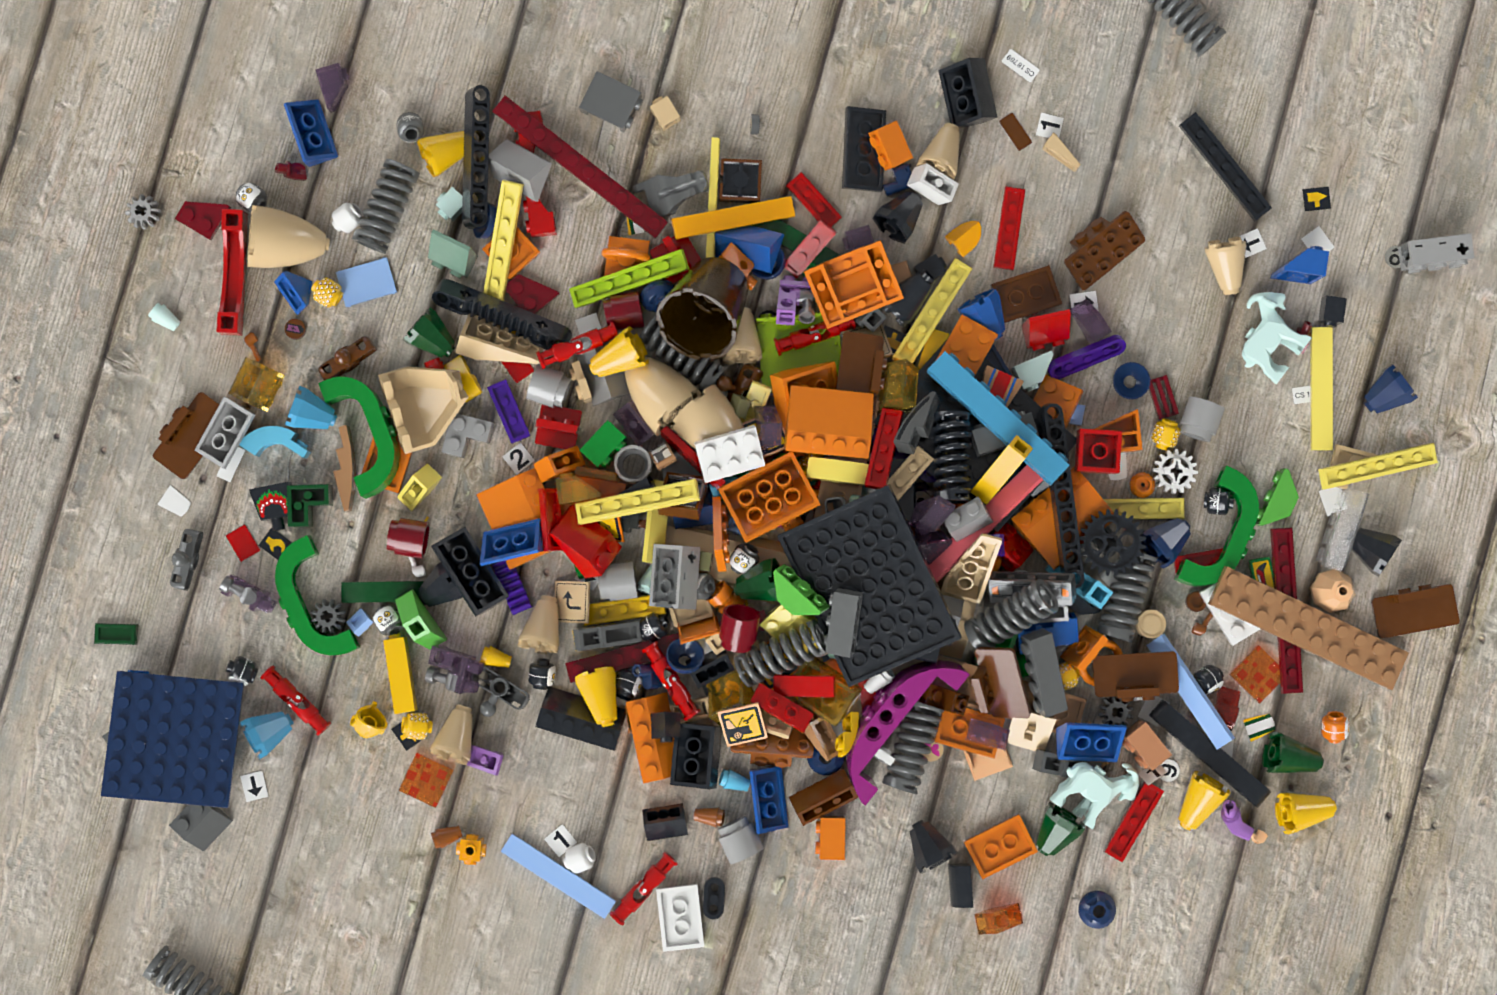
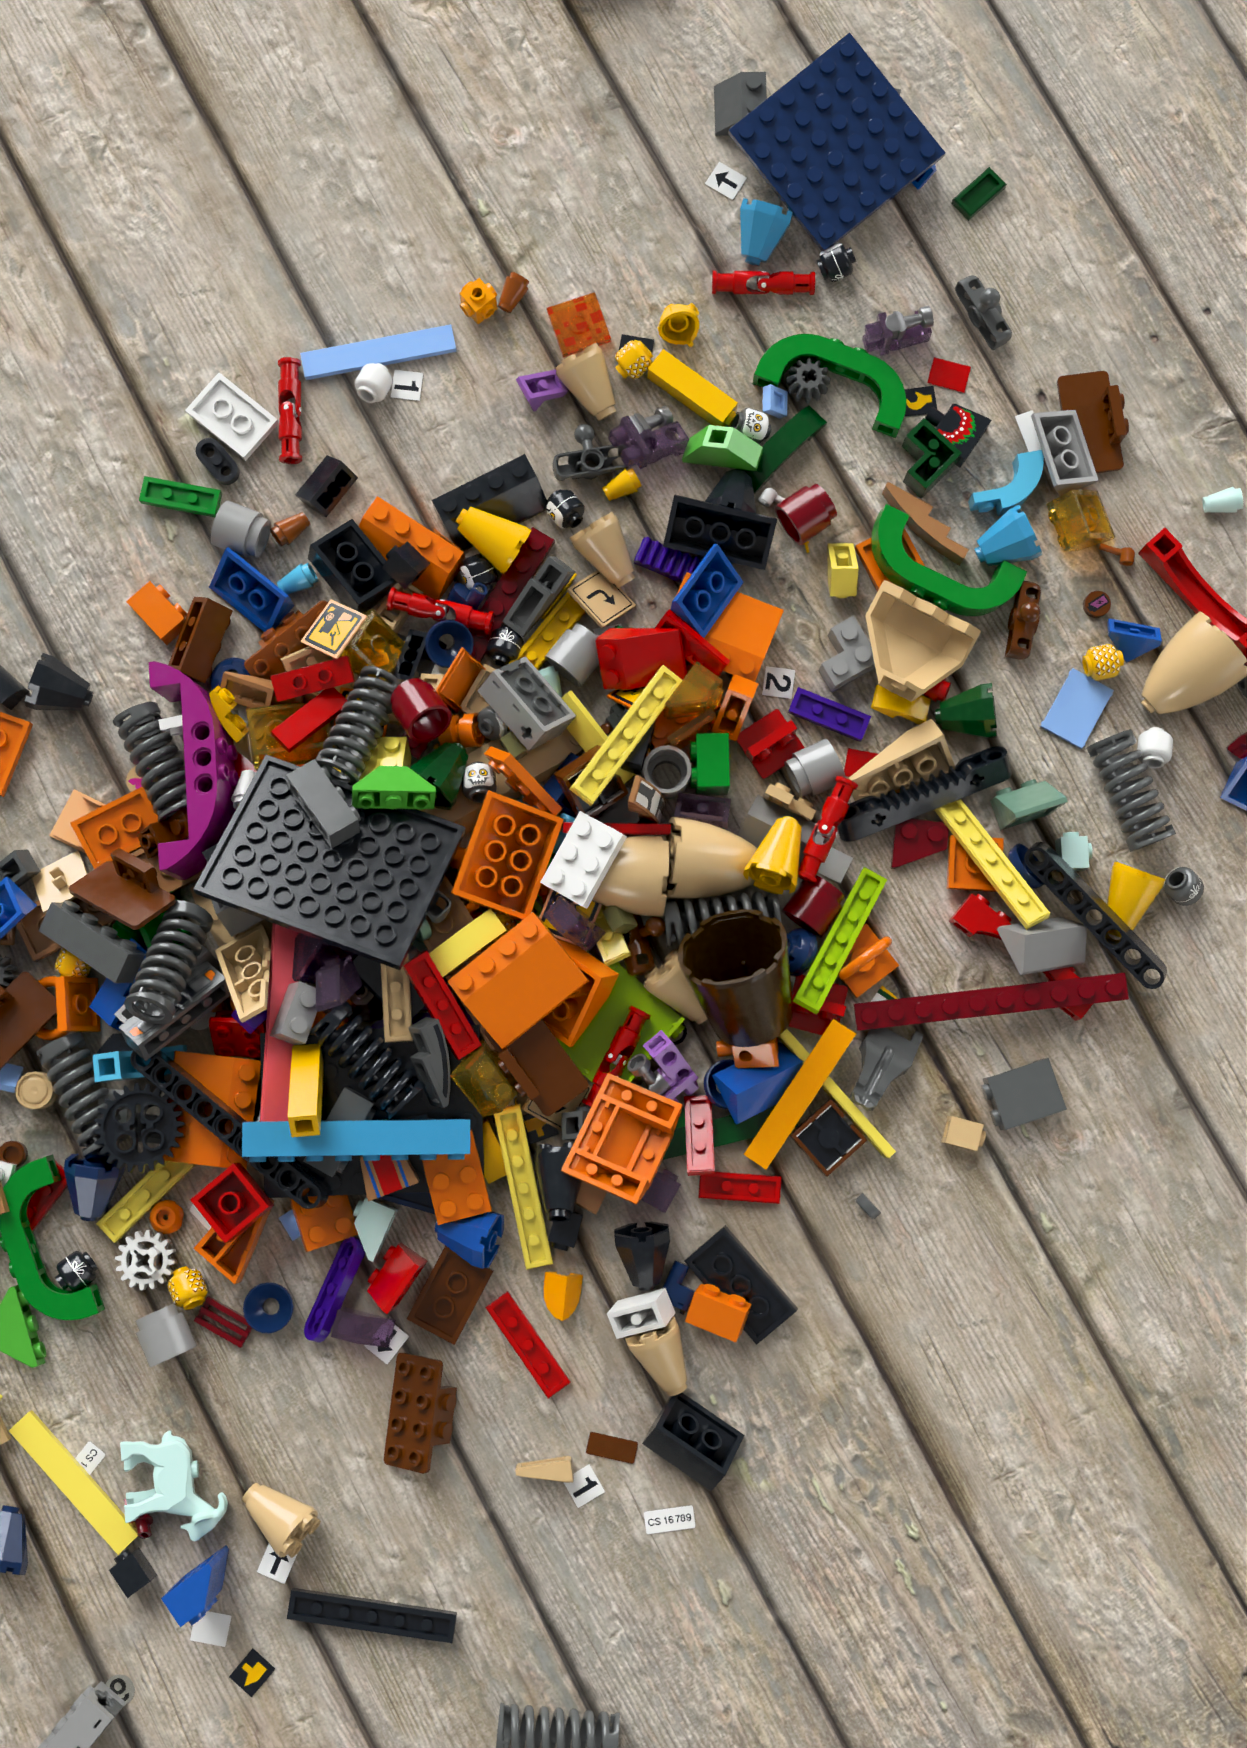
camera: 135 degrees right, 5 degrees down
white sticker [158,485,191,517] -> none
slope [965,718,1010,751] -> none
none -> green plate [139,476,222,517]

